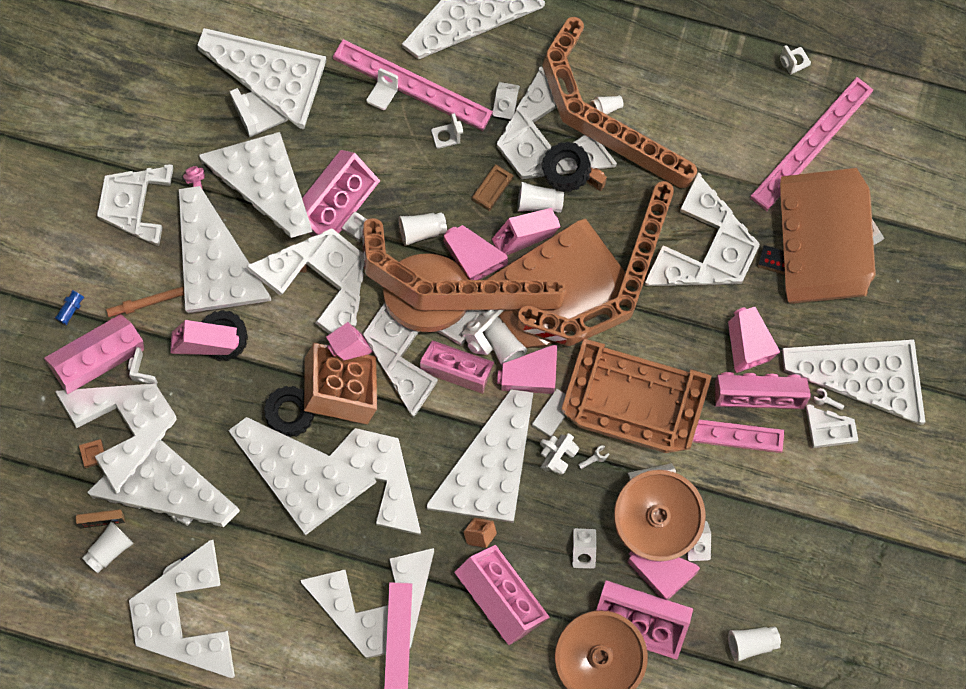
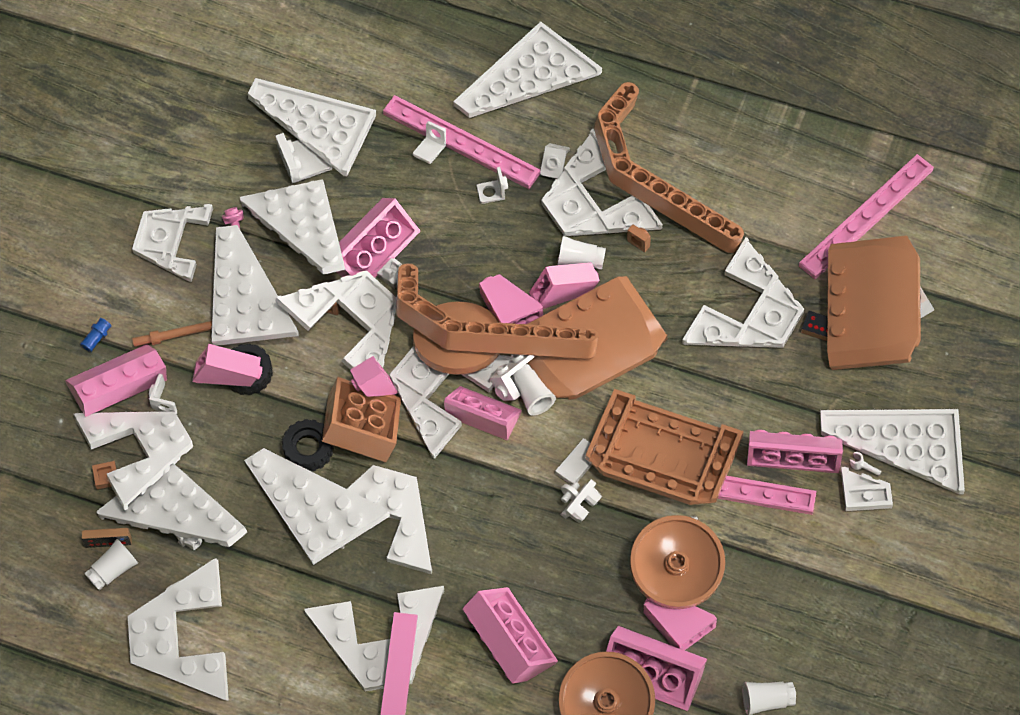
camera: 10 degrees right, 10 degrees down
white plant [399,213,447,246] -> none
white wing [427,389,533,523] -> none
nougat slope [464,518,497,548] -> none
medium nougat tile [472,164,514,211] -> none
bright pink slope [497,345,557,394] -> none
nougat beam [517,181,674,346] -> none
black tyre [542,142,592,192] -> none
white bracket [573,528,596,568] -> none
white hand [578,446,609,469] -> none
white cone [590,95,623,115] -> none
white bracket [688,521,711,561] -> none
bright pink slope [728,307,780,373] -> none
white bracket [780,45,811,75] -> none

